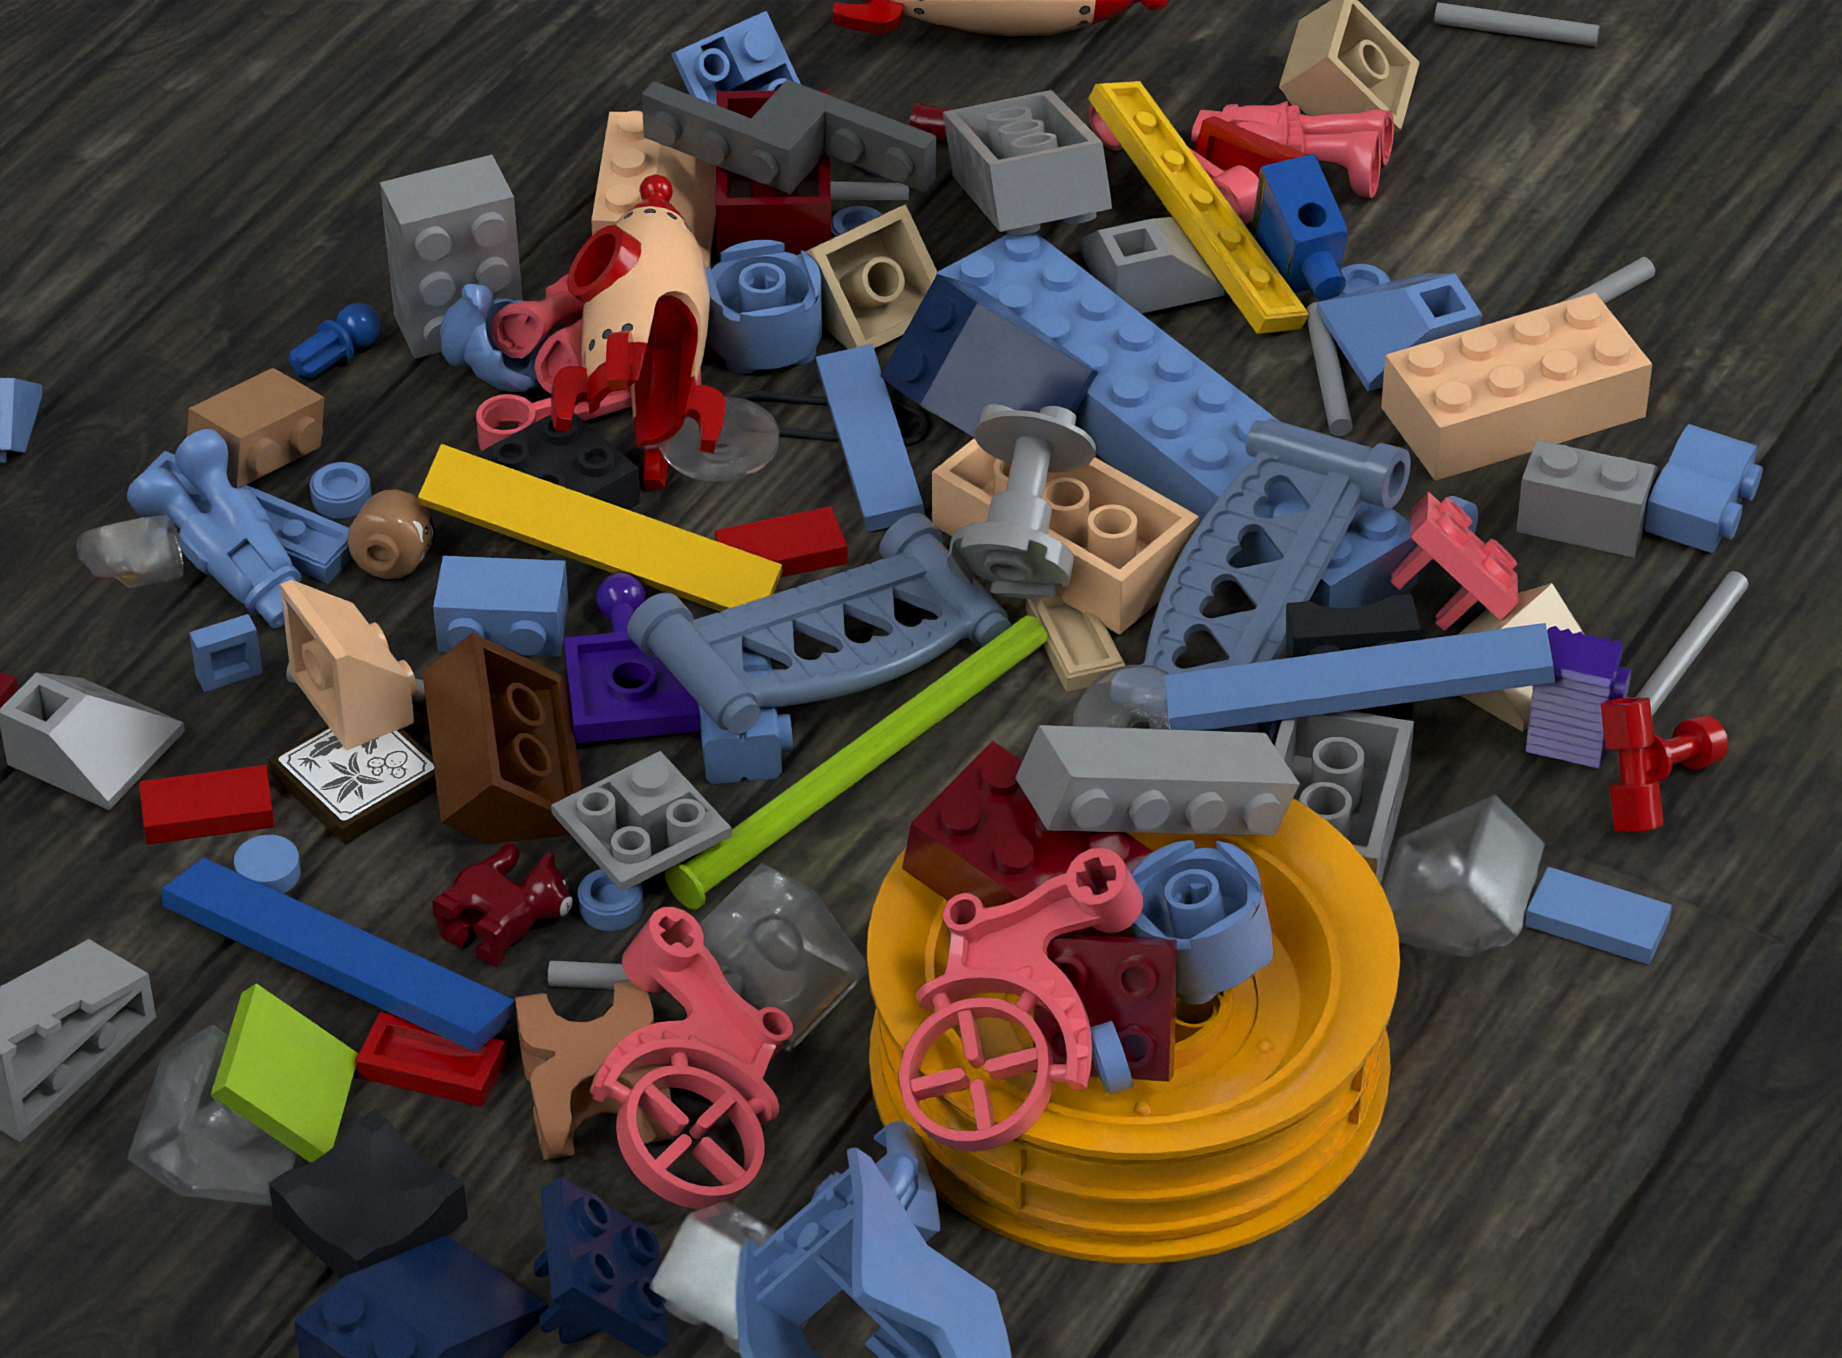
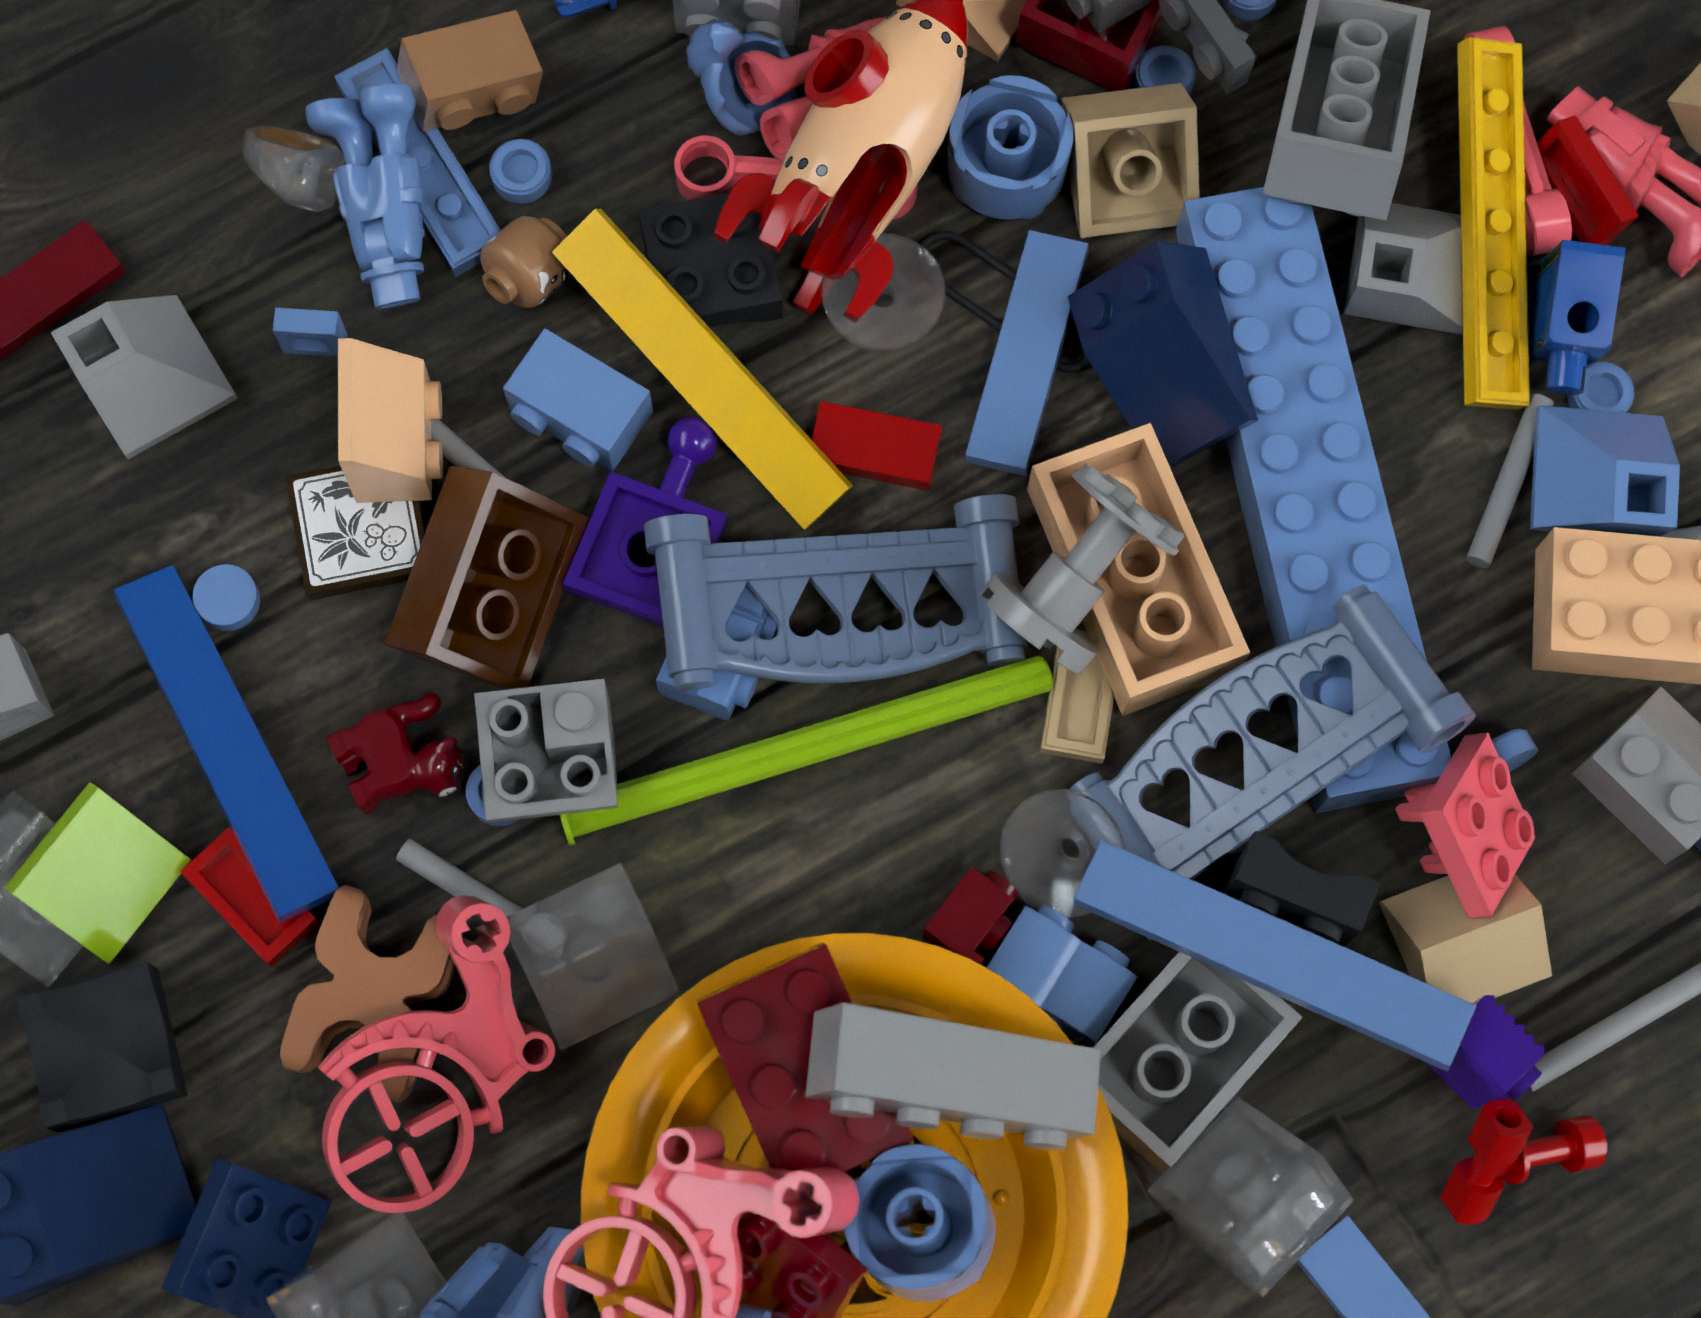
camera: 25 degrees right, 30 degrees up
red tile [139,765,275,845] -> none

